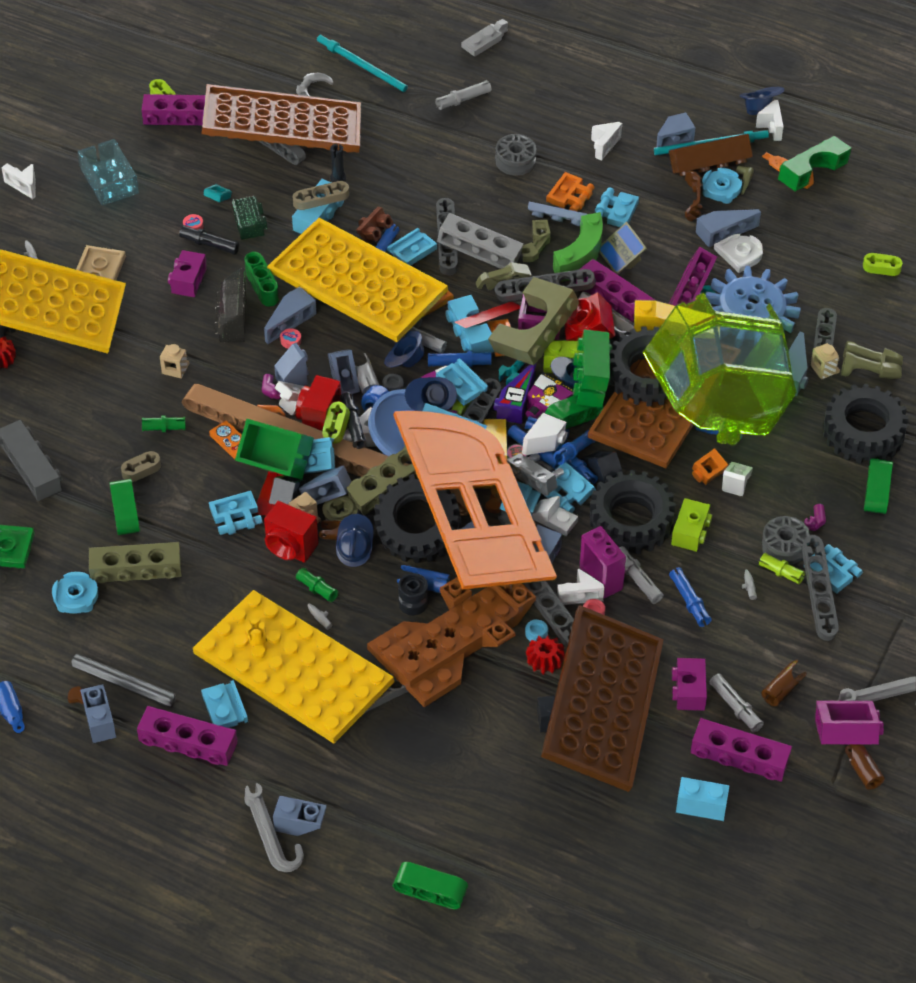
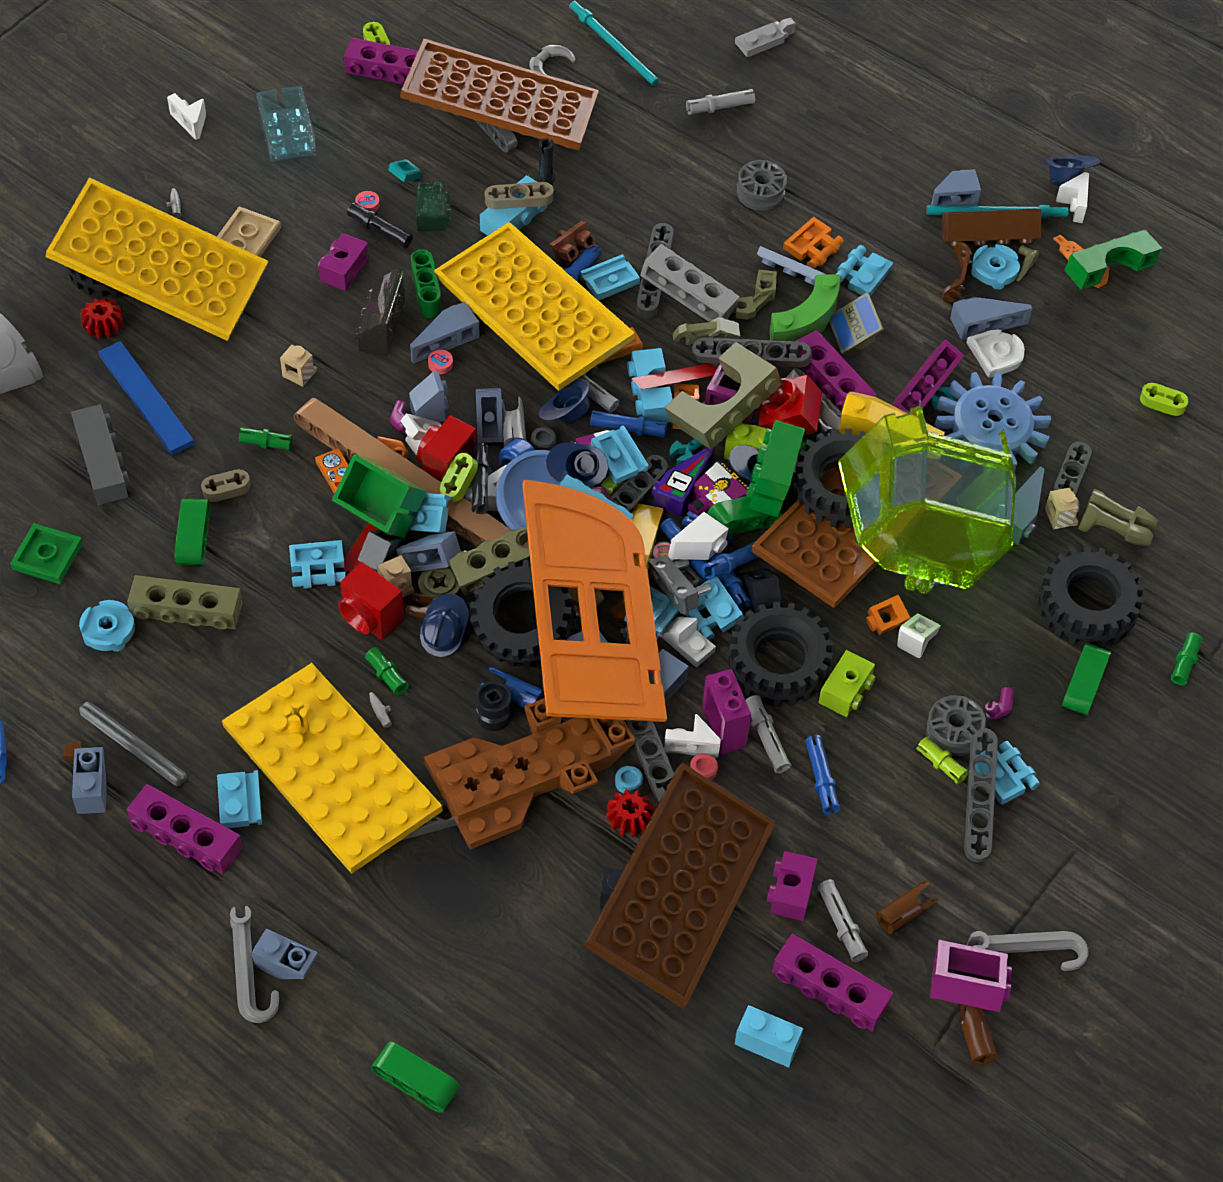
camera: 10 degrees right, 5 degrees up
white slope [591,122,622,160] -> none
light grey helmet [742,570,757,600] -> none
none -> blue tile [98,341,194,456]

